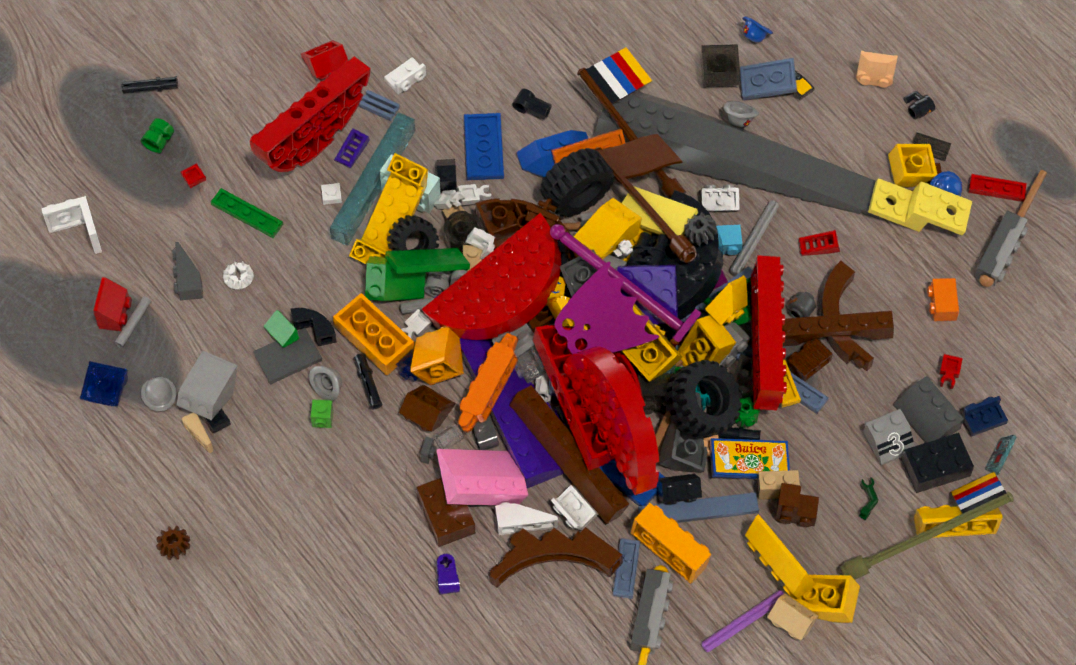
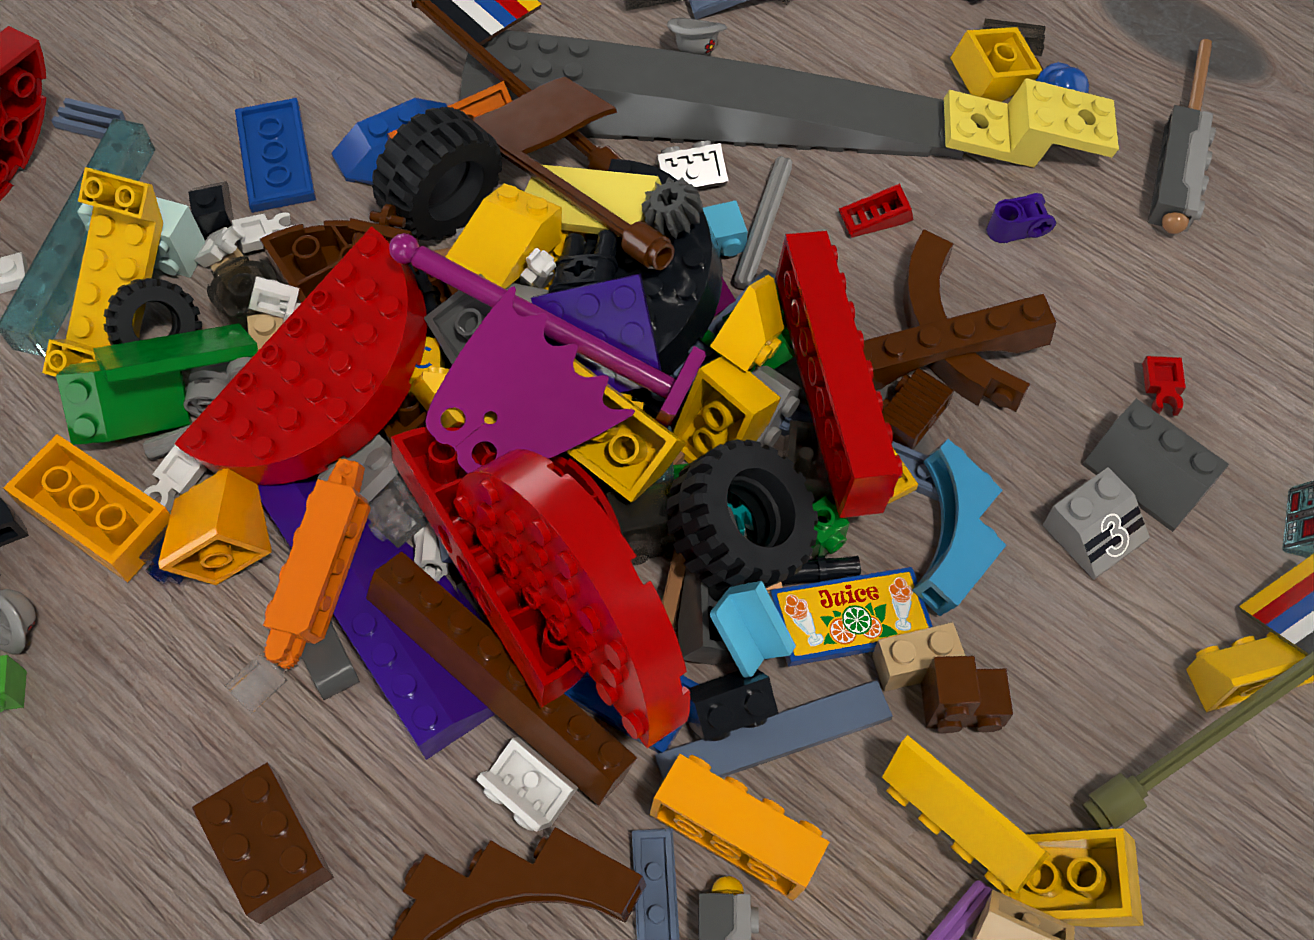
camera: 10 degrees left, 0 degrees up
dark purple slope [334,128,370,168] -> none
black pin [353,353,383,409] -> none
white bracket [384,57,426,95] -> none
reddish brown slope [399,384,456,432] -> none
dark grey plate [420,437,437,464] -> none
bright pink slope [437,449,528,505] -> none
white slope [495,502,558,535] -> none
black piece [512,89,552,119] -> none
dark grey head [788,292,816,318] -> none
dark green arm [859,477,878,520] -> none
black brick [901,433,974,493] -> none
orange brick [927,278,959,321] -> none
dark blue bracket [962,396,1008,436] -> none
red tile [968,174,1027,202] -> none
none -> medium azure panel [710,581,796,678]
none -> dark azure arch [912,439,1006,616]
none -> dark purple piece [986,193,1056,243]

